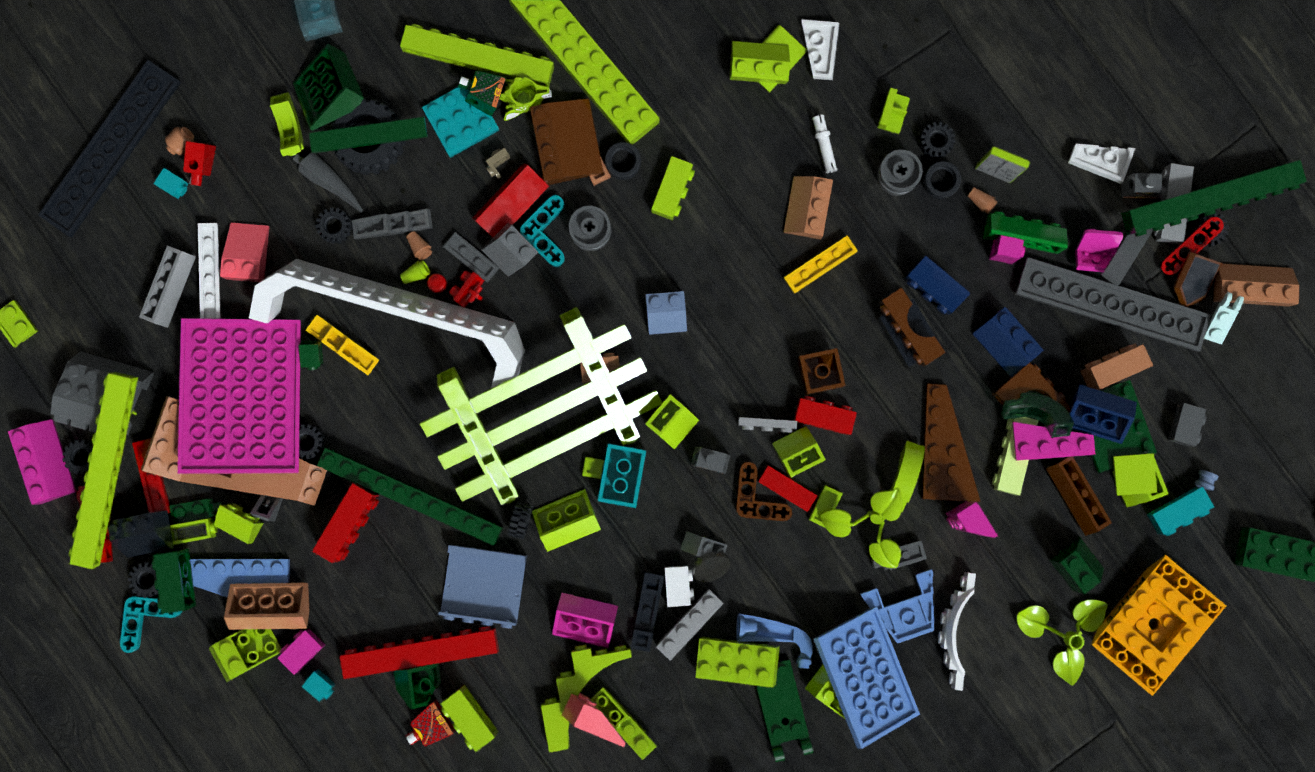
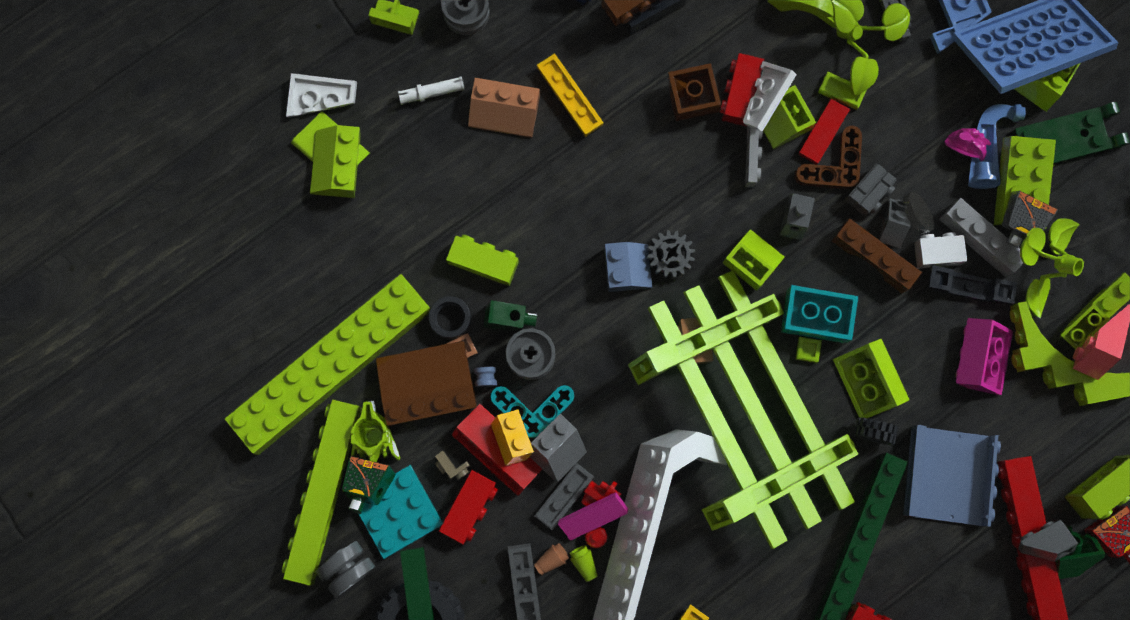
camera: 95 degrees left, 5 degrees down
none -> dark grey wheel [315,541,376,598]
none -> red brick [439,470,498,544]
none -> sand blue wheel [474,367,497,387]
none -> dark green torso [483,300,537,331]
none -> yellow brick [491,410,534,466]
none -> dark pink tile [558,492,628,540]
none -> dark grey gear [647,230,695,279]
none -> white wing [743,61,797,132]
none -> reddish brown arch [832,219,922,294]
none -> dark grey brick [845,163,897,216]
none -> dark pink hat [945,128,991,161]
none -> torso [1002,191,1058,248]
none -> dark grey slope [1018,520,1078,562]
none -> lime plant [1020,218,1084,318]

